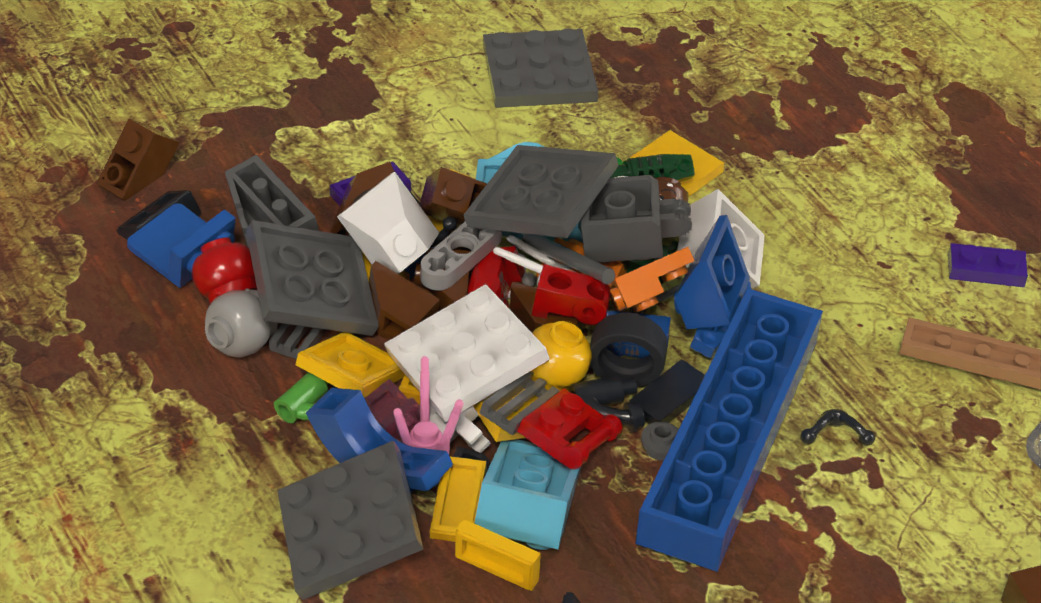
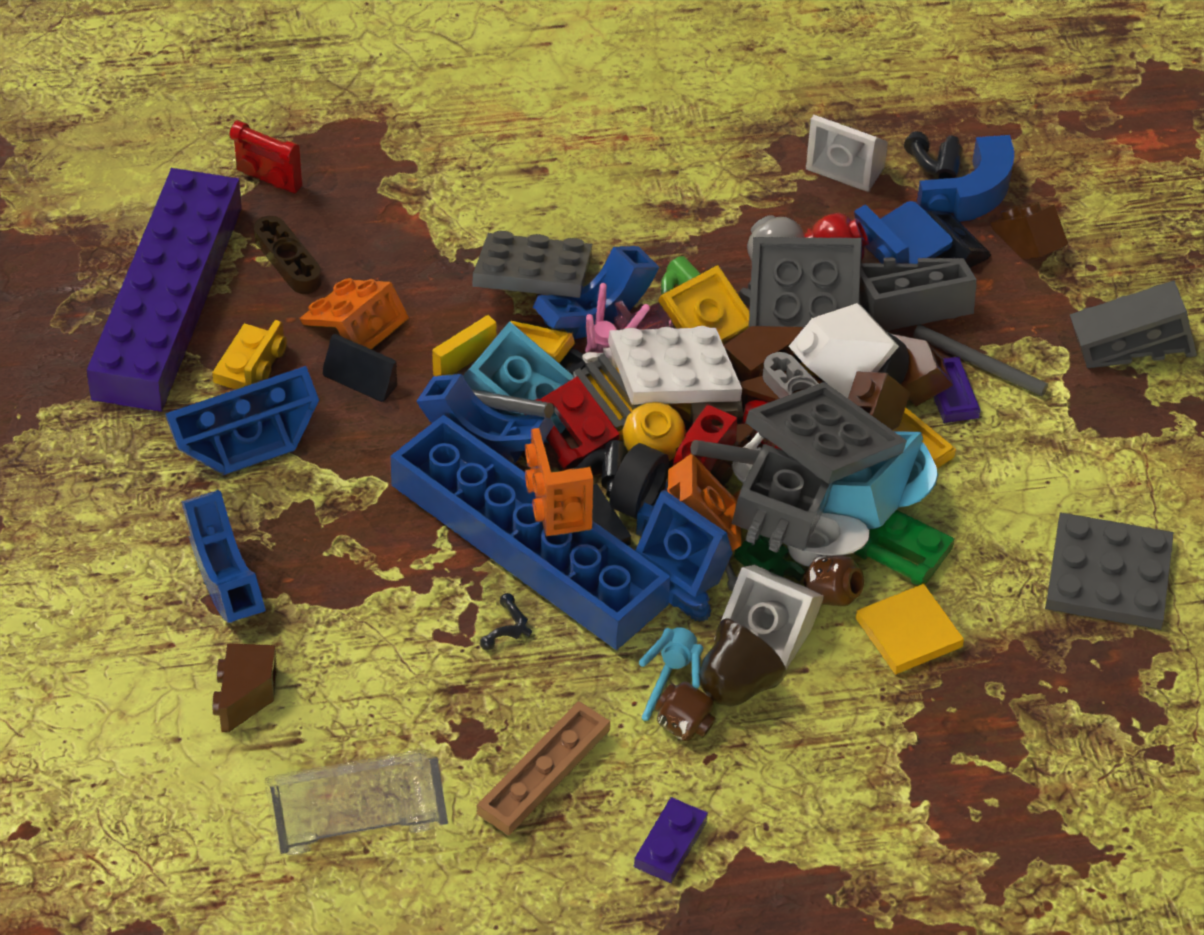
camera: 110 degrees right, 5 degrees up
dark green hinge [610,154,695,182] -> none
none -> blue arch [416,374,554,463]
none -> dark grey bar [471,389,554,418]
none -> orange bracket [525,428,593,537]
none -> medium azure plant [639,628,704,721]
none -> reddish brown head [654,681,716,741]
none -> dark brown piece [699,618,786,707]
none -> white slope [806,115,888,192]
none -> black plant [904,131,963,180]
none -> dark grey bar [913,324,1048,396]
none -> blue arch [917,135,1014,222]
none -> dark grey wedge [1070,280,1197,368]

